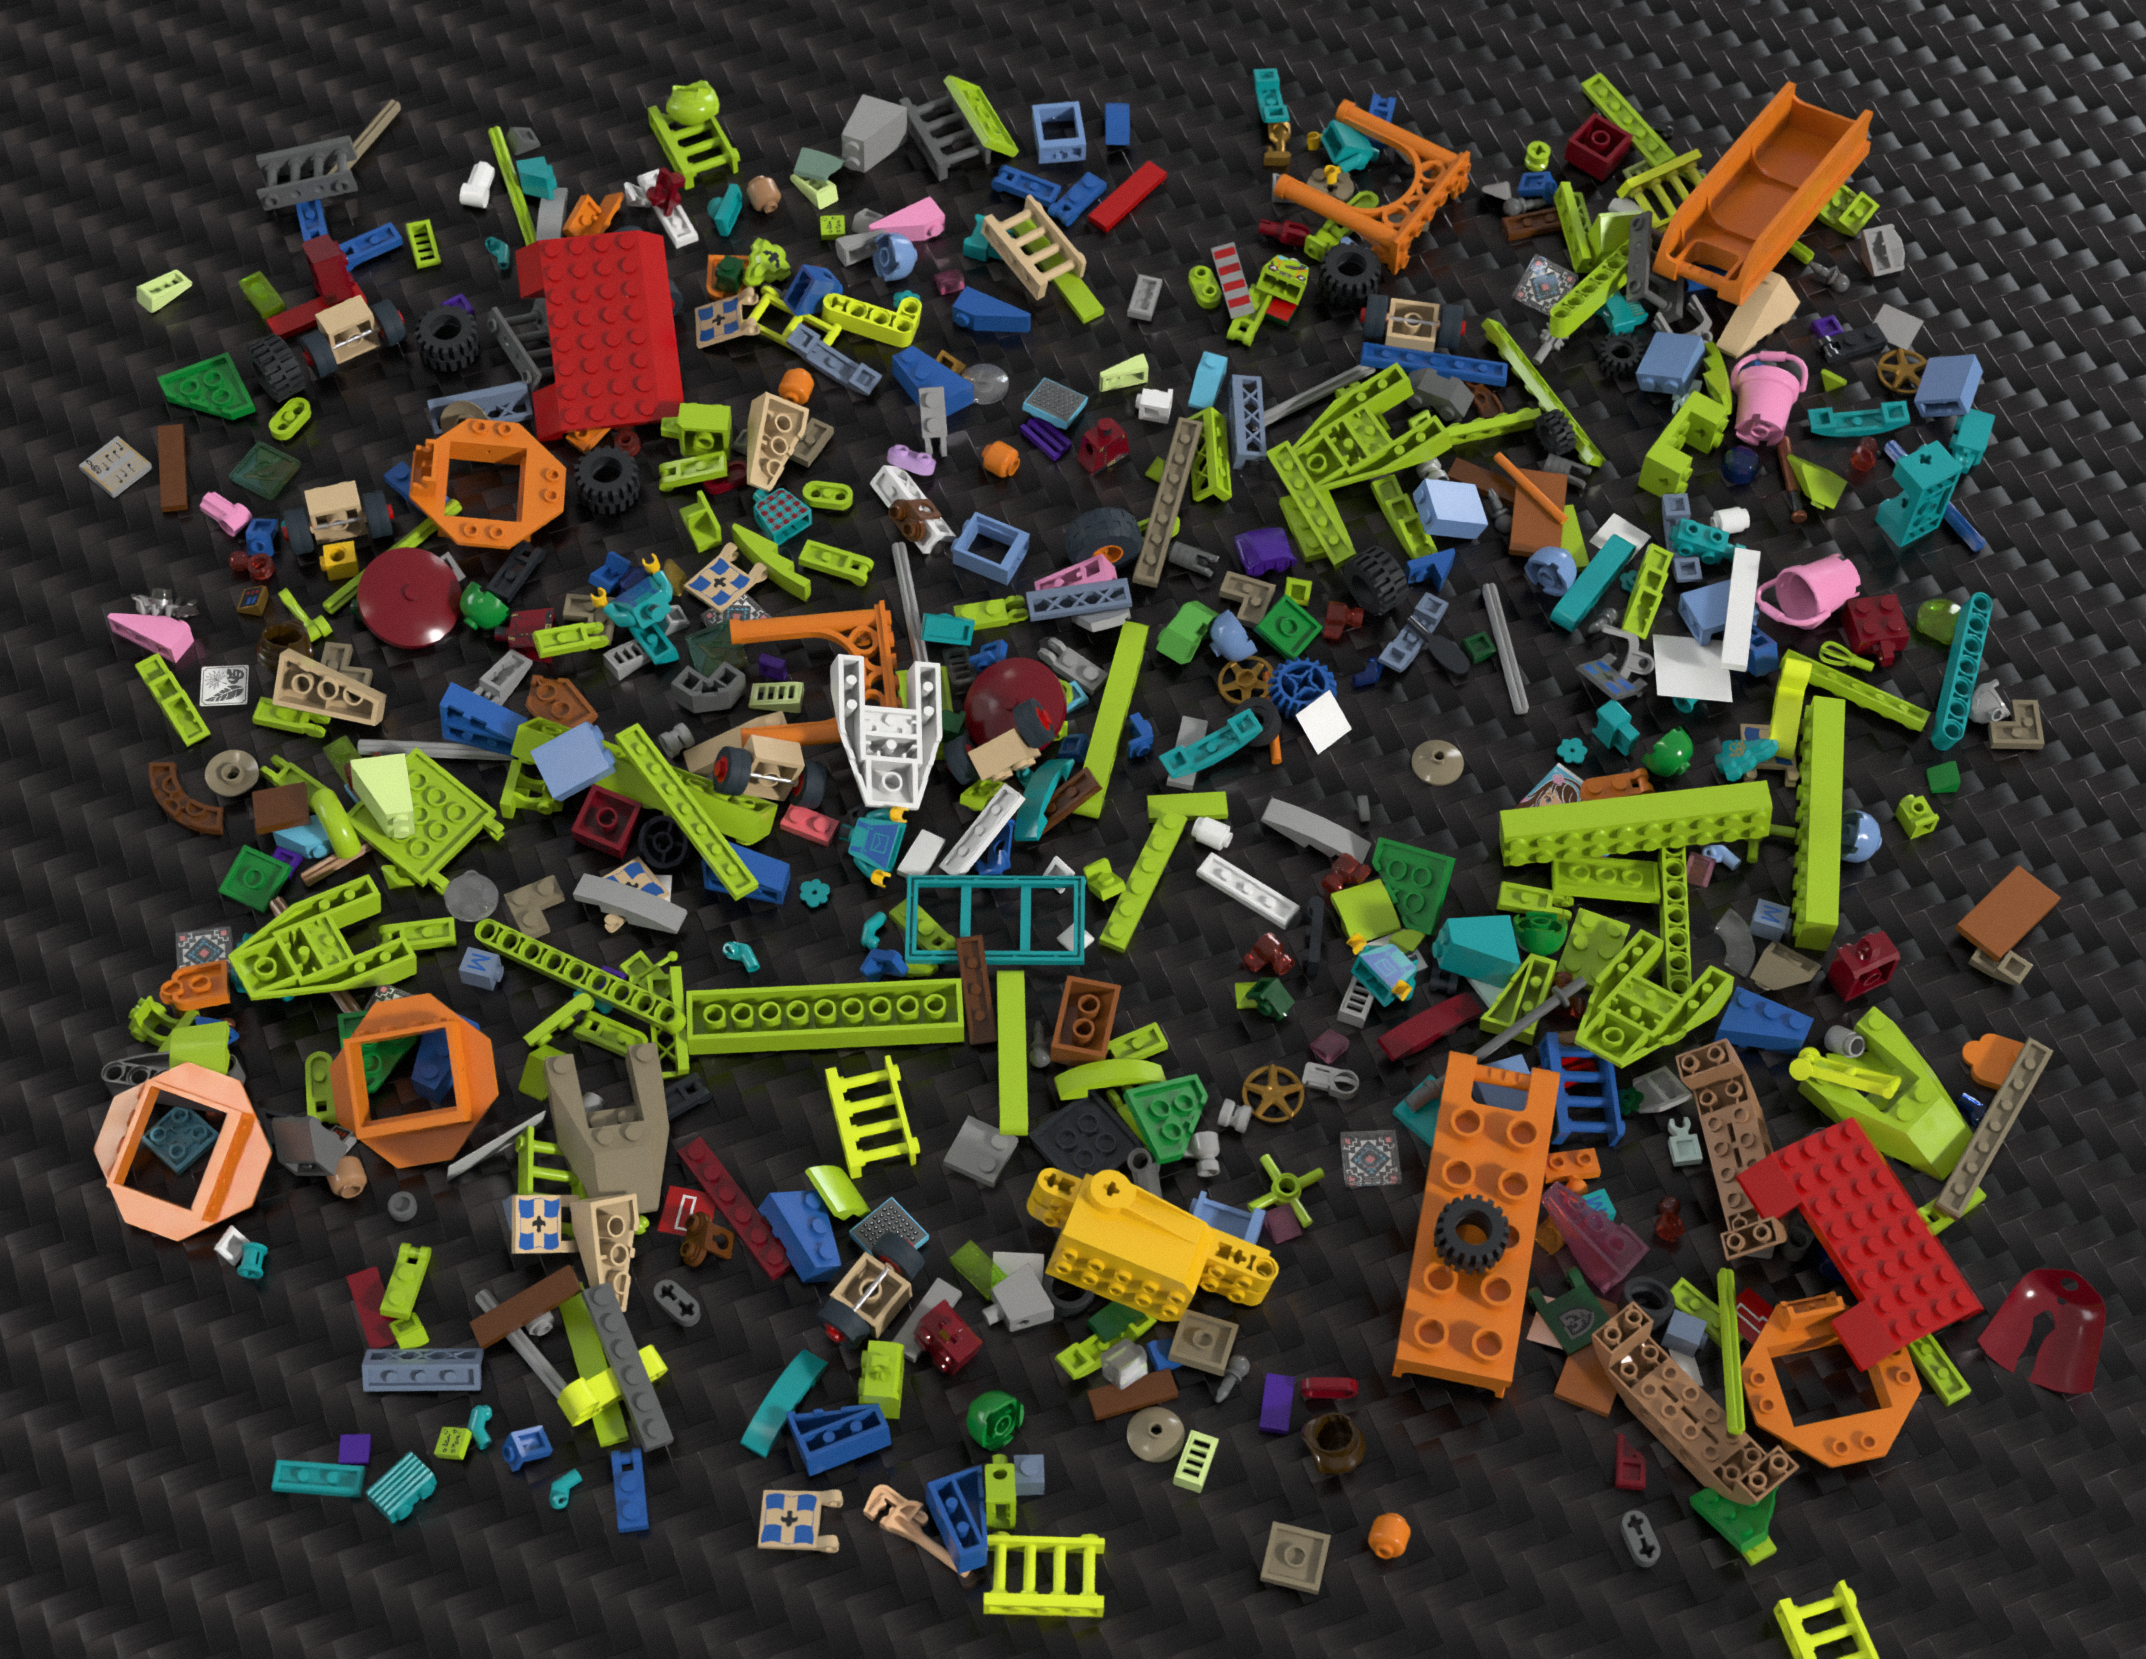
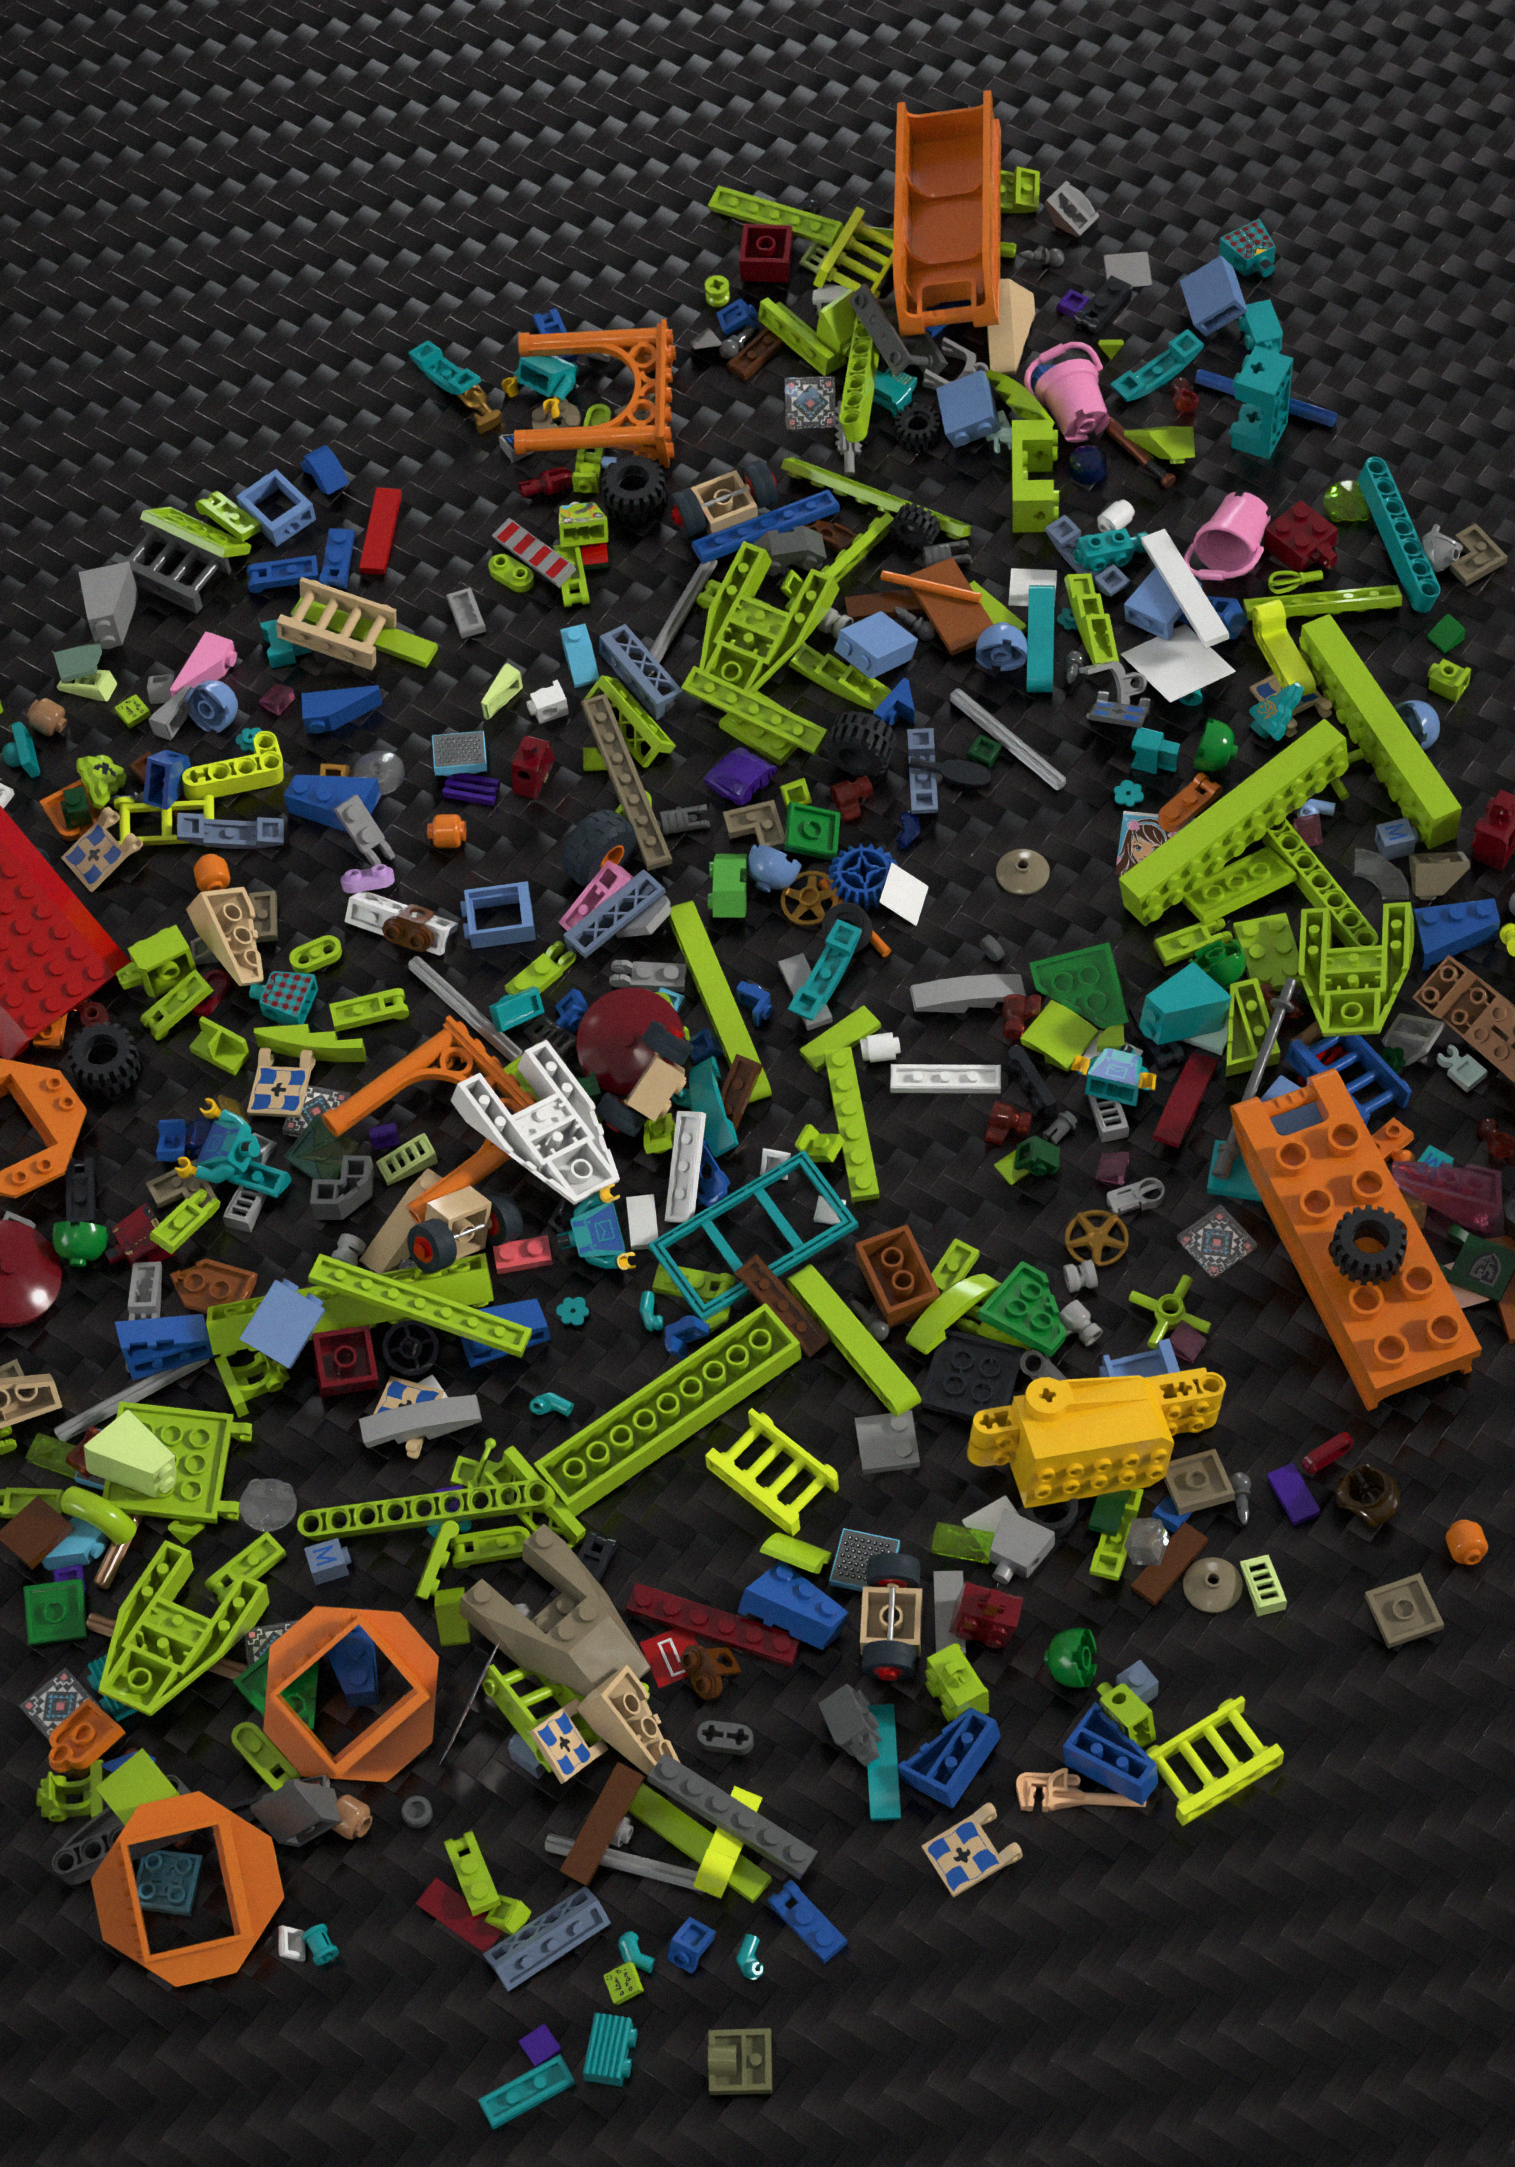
camera: 25 degrees left, 0 degrees up
dark tan plate [504,875,565,939] -> none
pearl gold wheel [1877,348,1928,394] -> none
none -> lime plate [195,491,261,542]
none -> olive plate [708,2028,772,2095]
none -> dark grey hinge [818,1683,881,1766]
none -> dark grey pin [1042,1110,1077,1145]
none -> teal torso [1219,219,1275,277]

